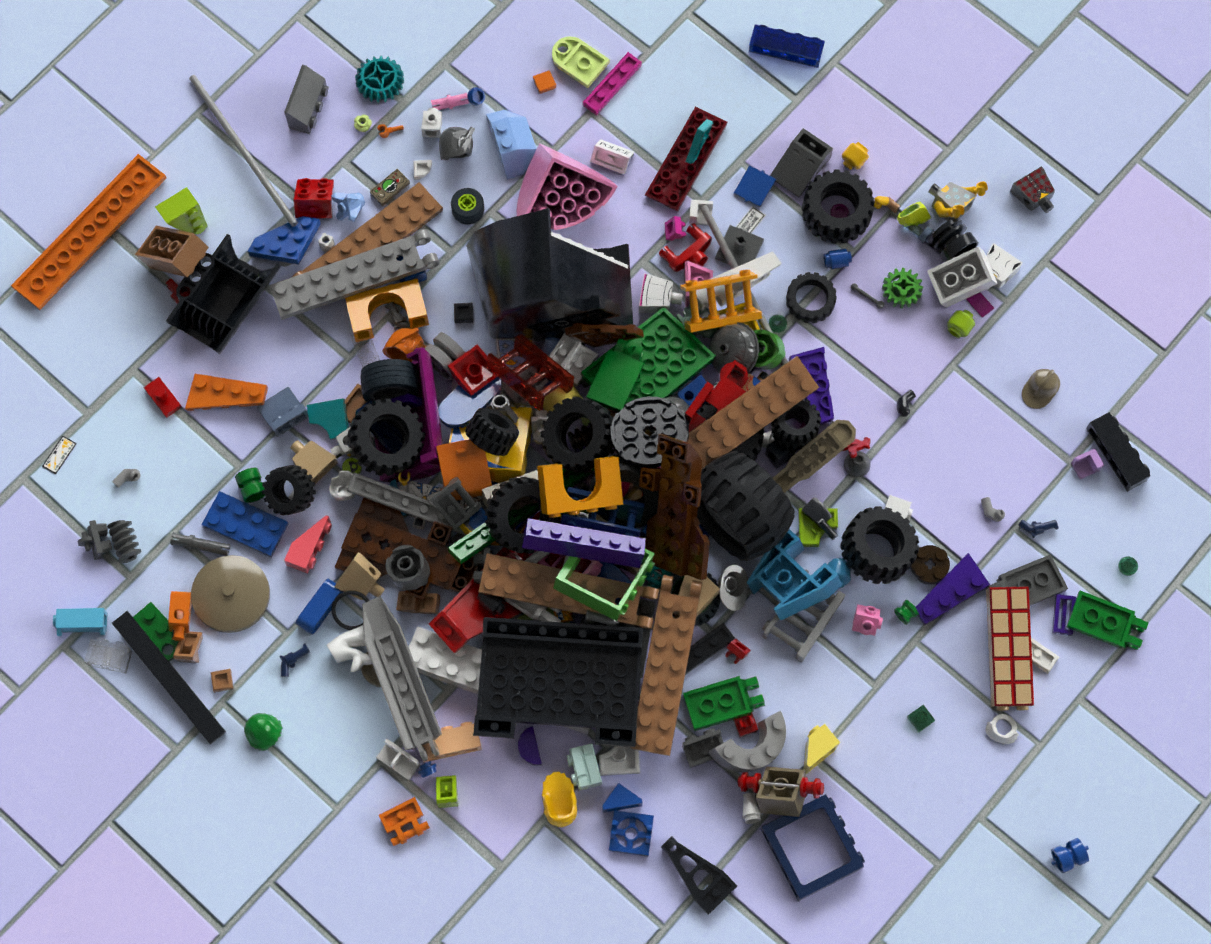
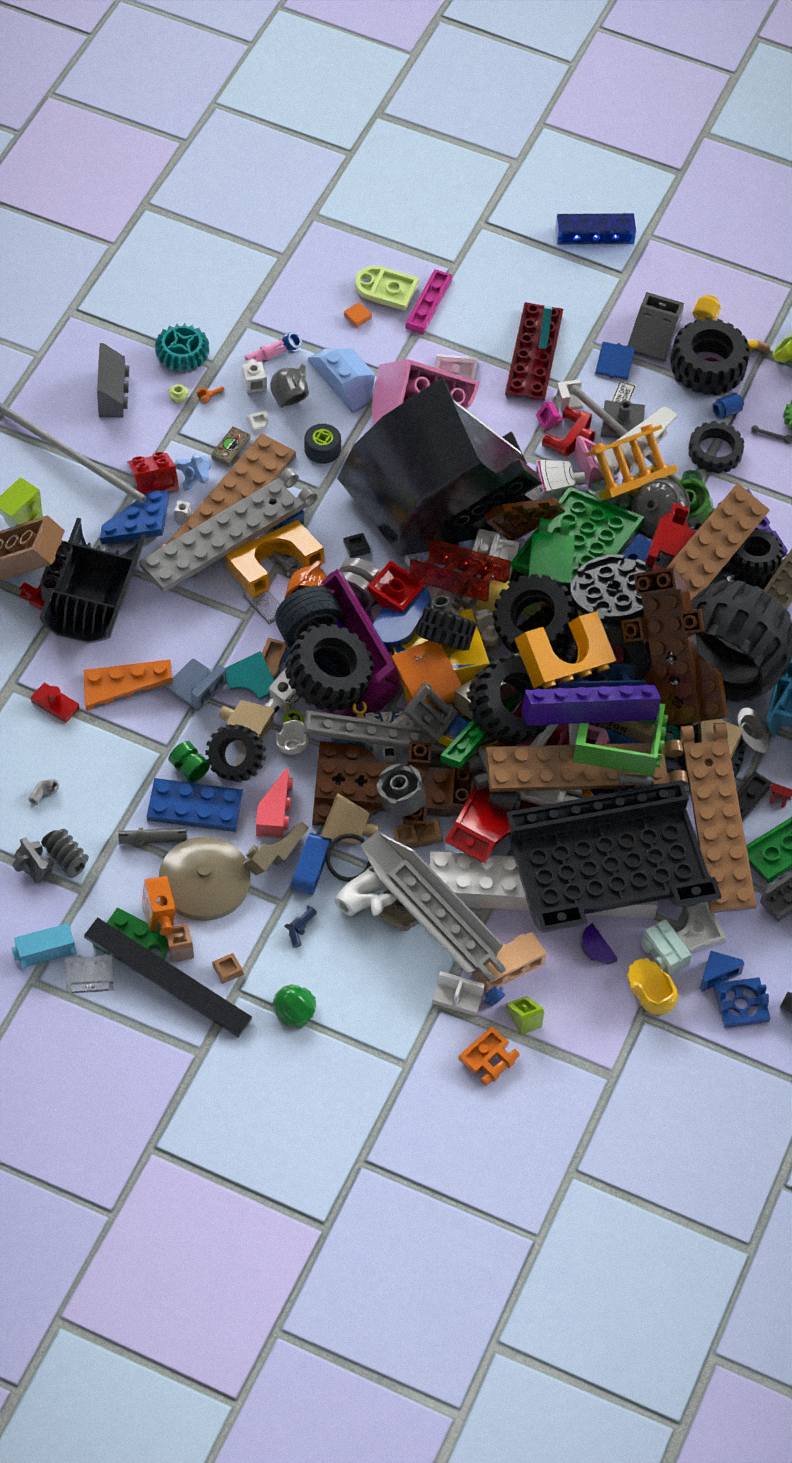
camera: 20 degrees left, 15 degrees down
none -> dark tan slope [243,822,309,876]

